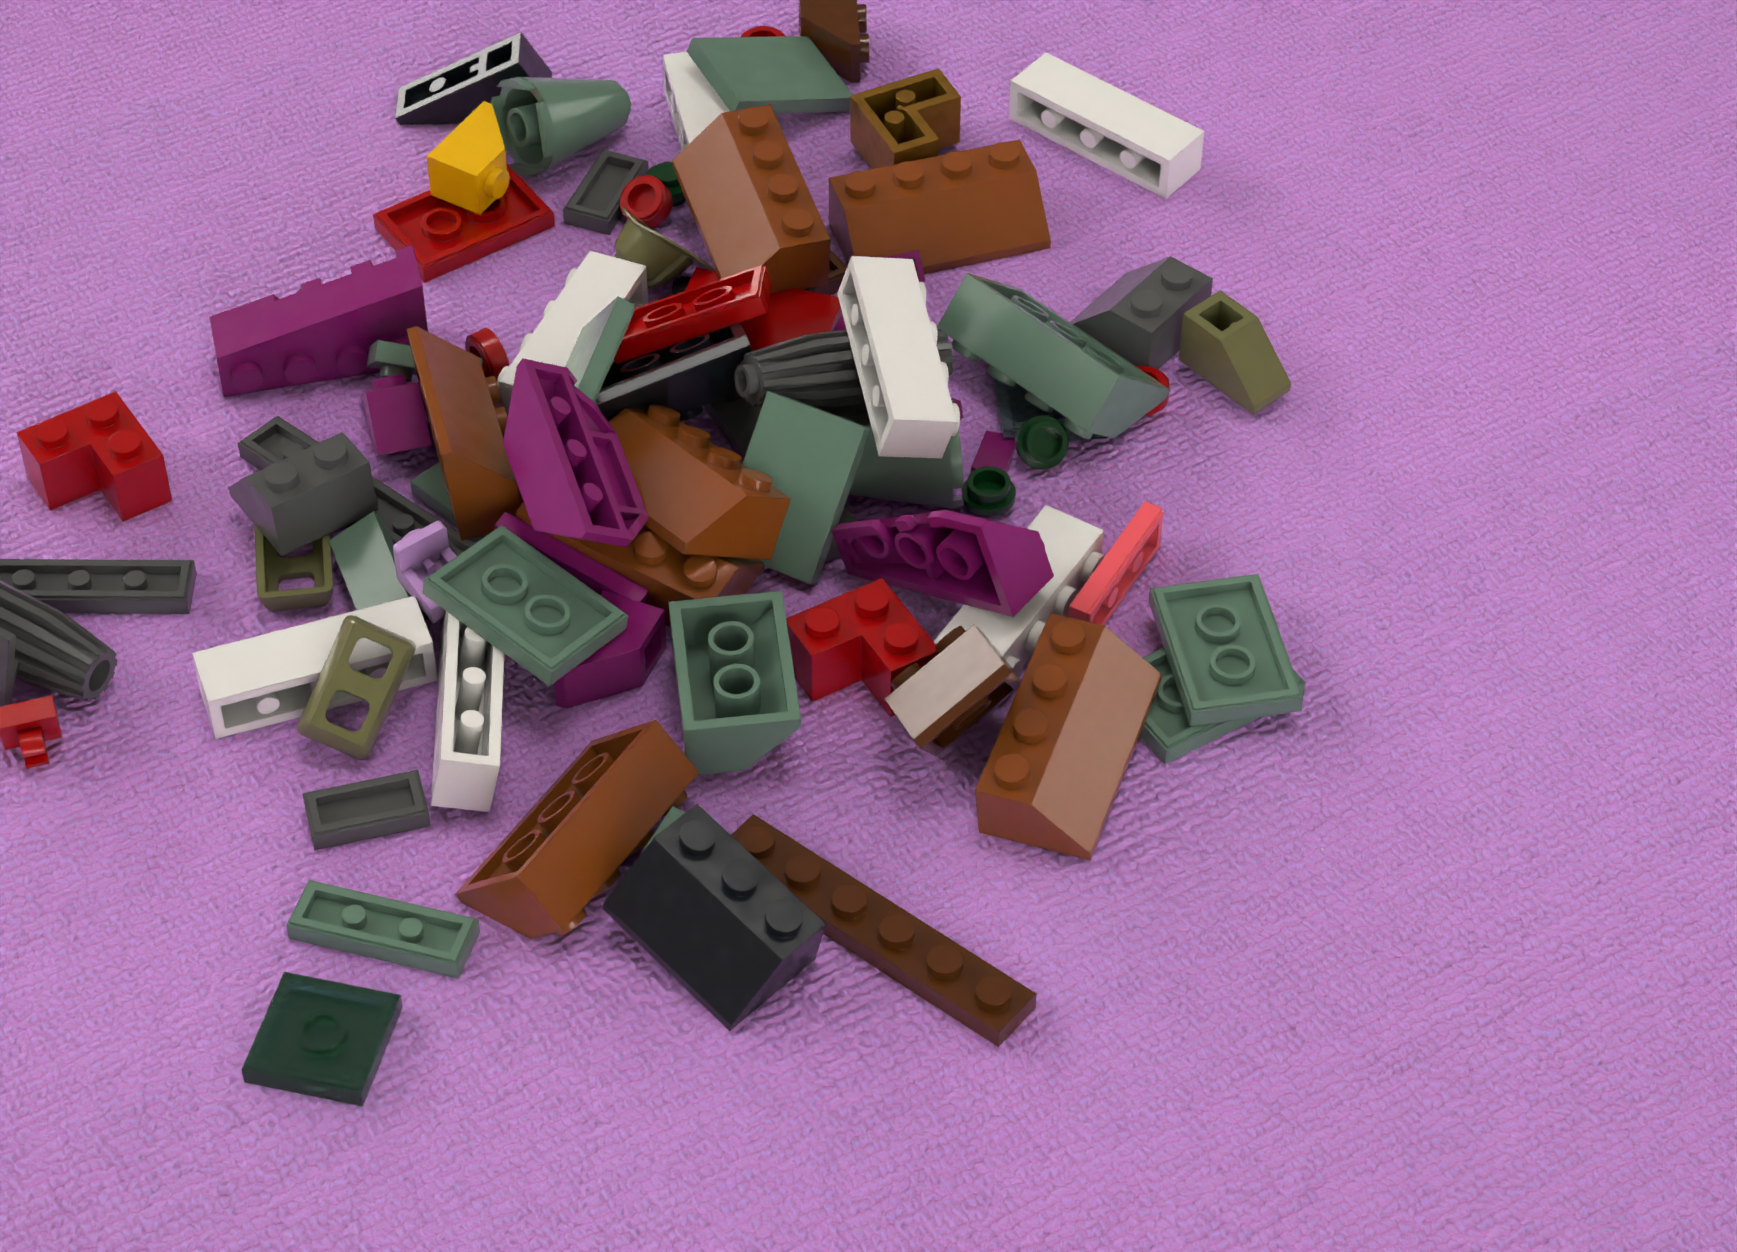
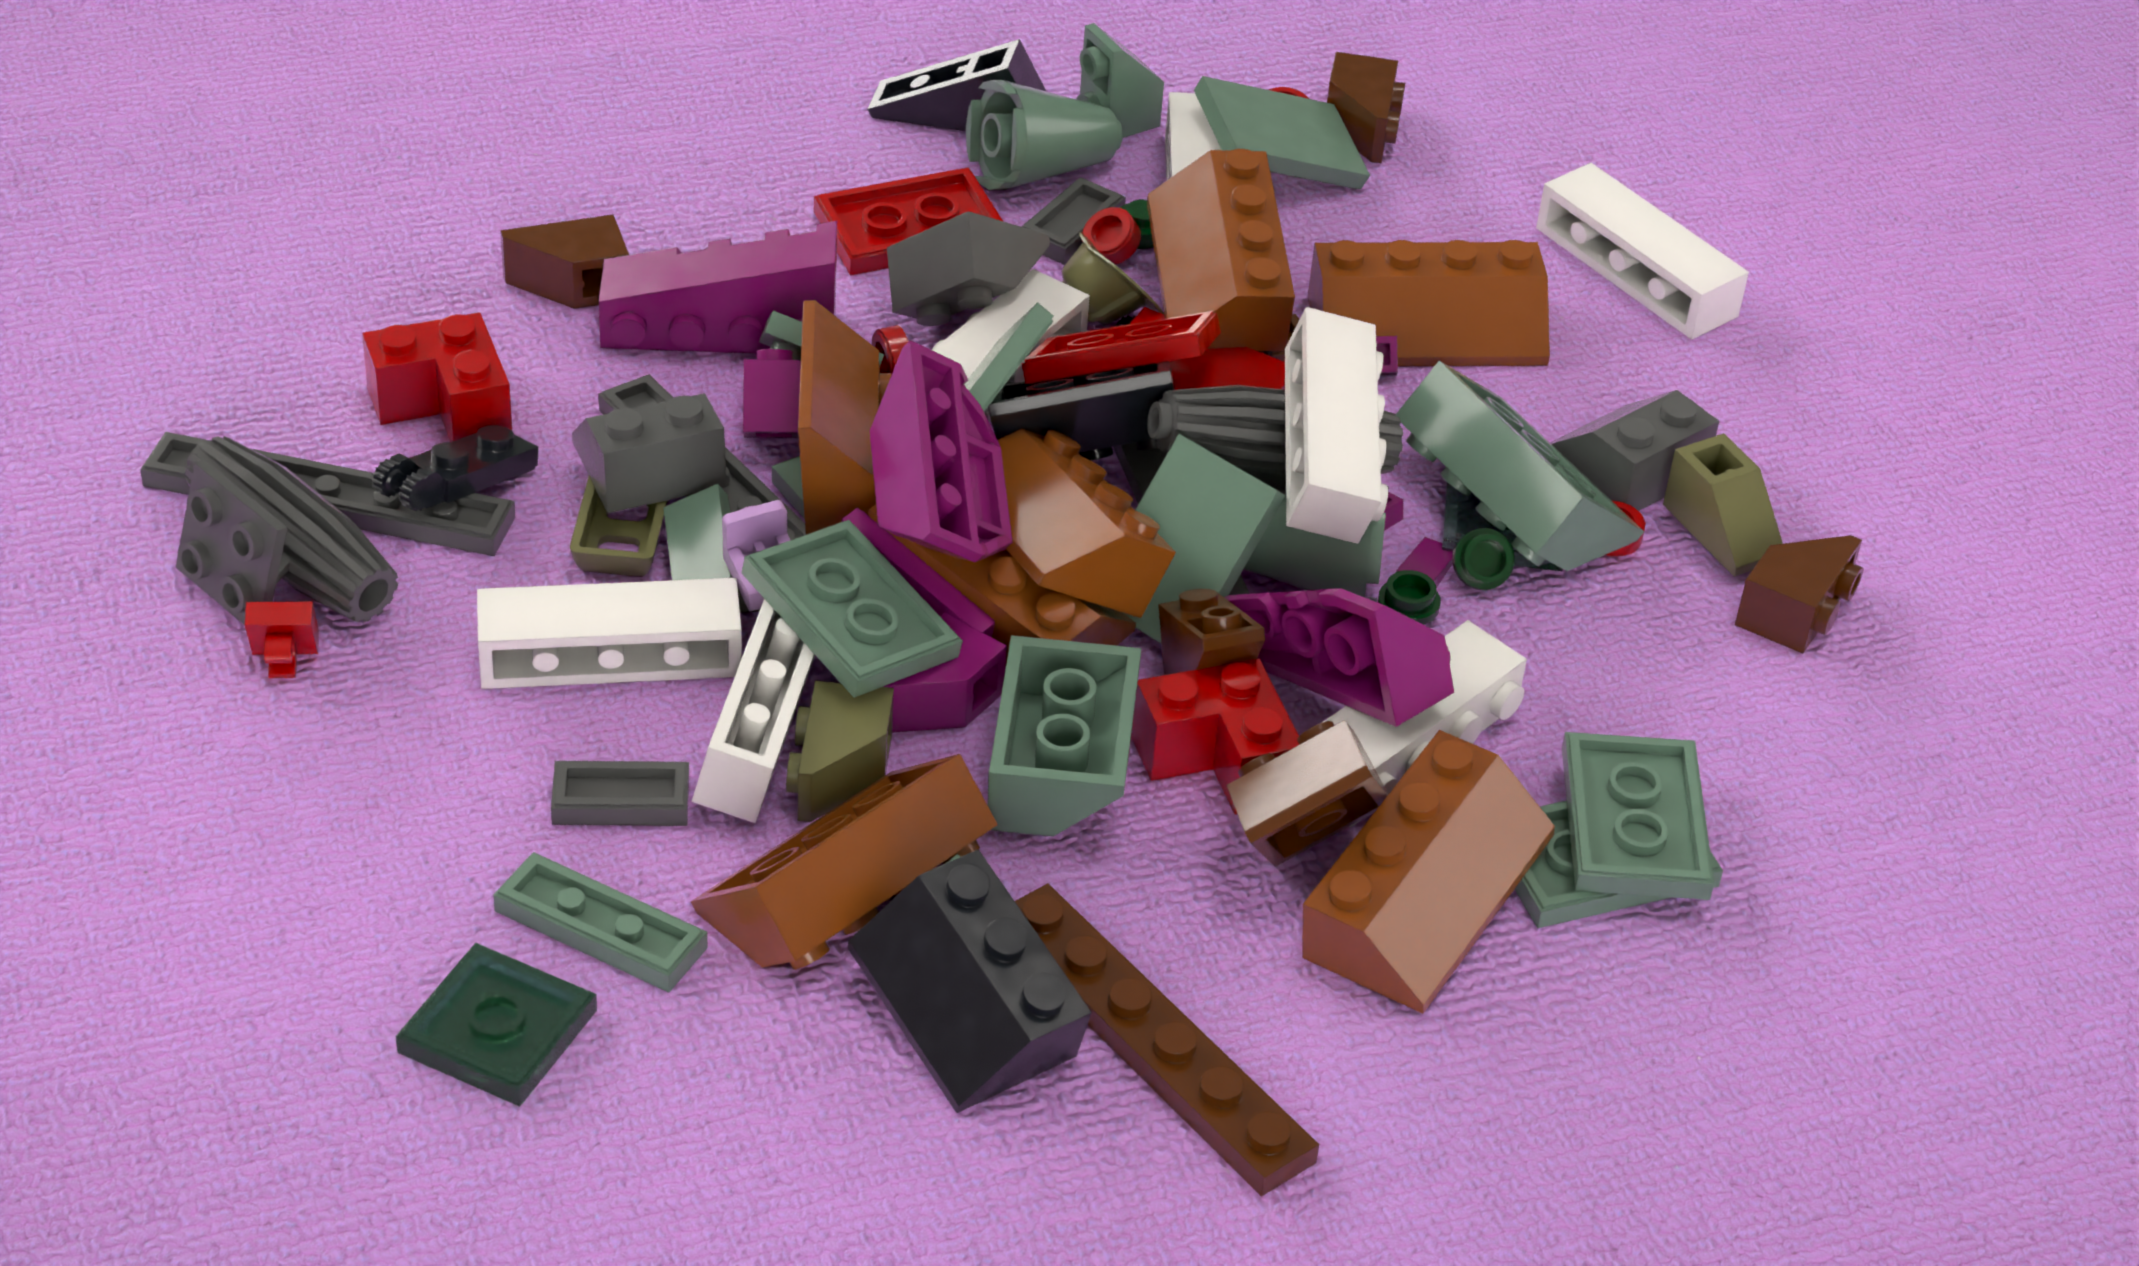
camera: 10 degrees right, 5 degrees down
olive piece [297,615,416,760] -> none
yellow slope [426,101,510,215] -> none
pearl gold brick [850,68,961,169] -> none
coral tile [1068,501,1163,625] -> none
none -> black hinge [371,425,539,511]
none -> reddish brown slope [500,214,629,309]
none -> olive slope [786,681,894,822]
none -> dark grey slope [887,211,1050,326]
none -> sand green slope [1077,23,1164,138]
none -> reddish brown slope [1158,589,1265,675]
none -> reddish brown slope [1735,535,1864,654]

